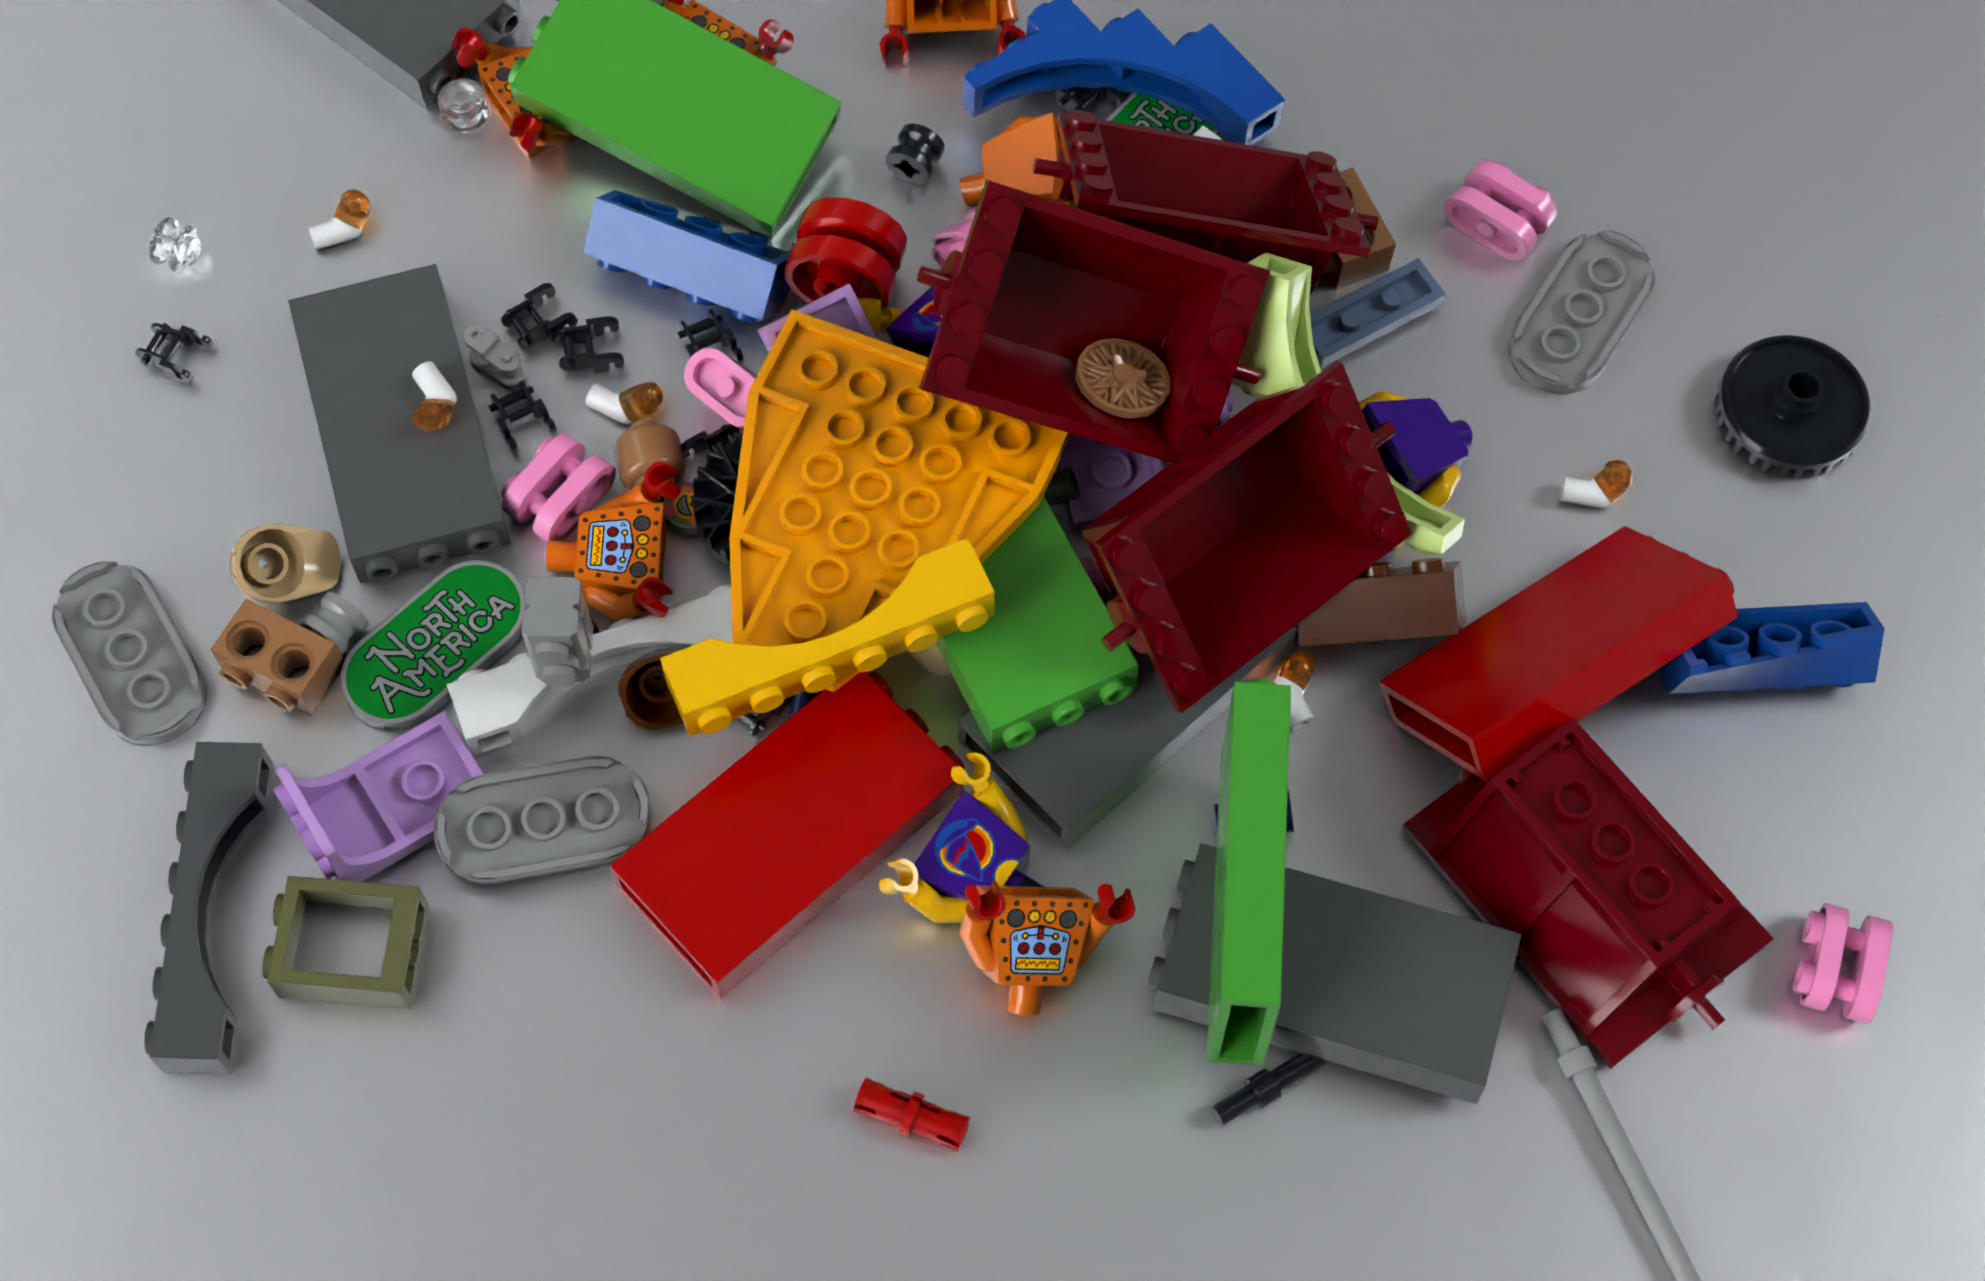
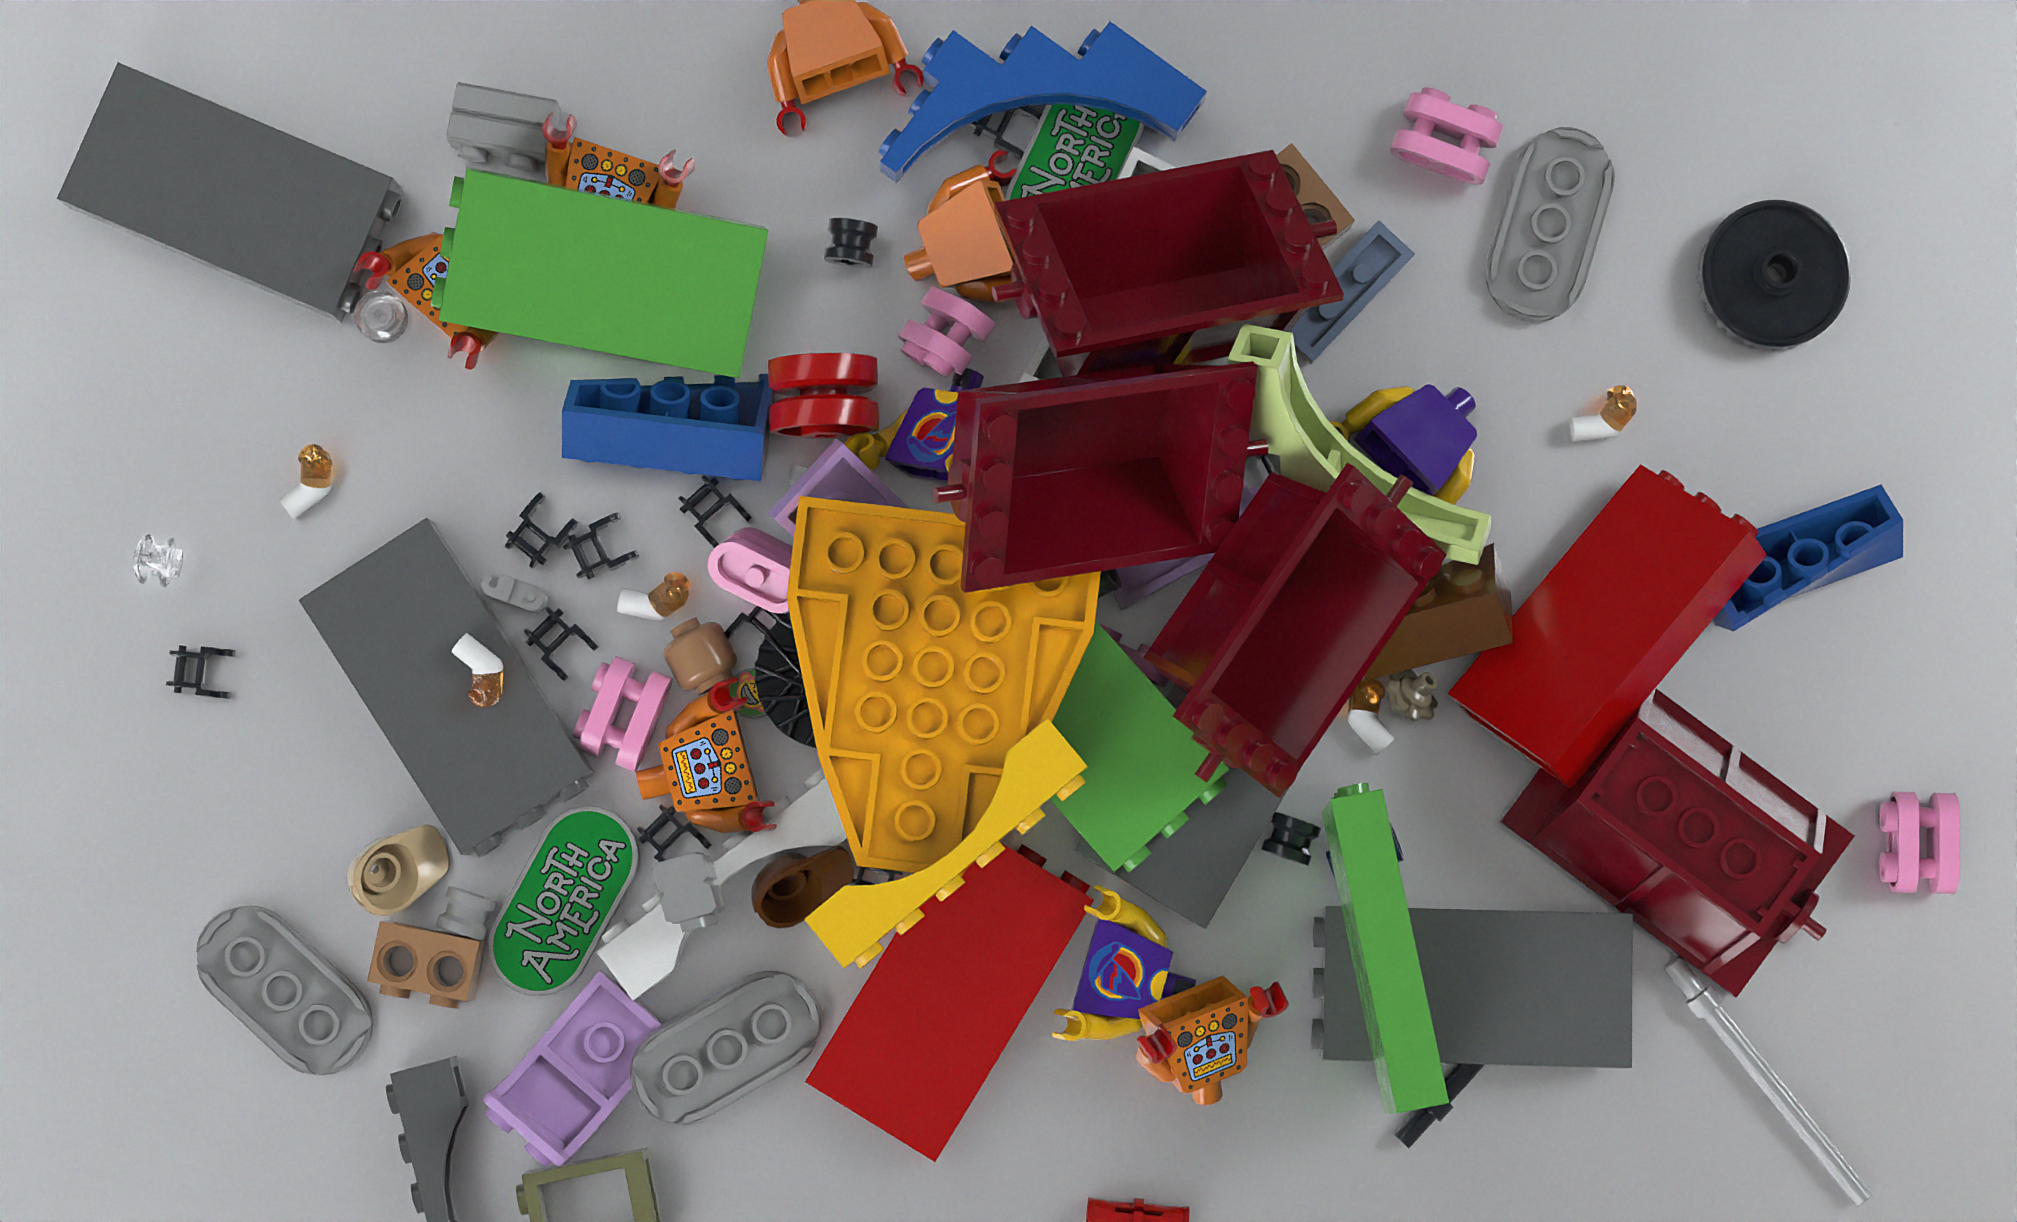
camera: 15 degrees left, 20 degrees up
medium nougat wheel [1075,338,1171,419] -> none
none -> black wheel [1261,812,1321,866]
none -> dark tan plant [1385,669,1438,722]

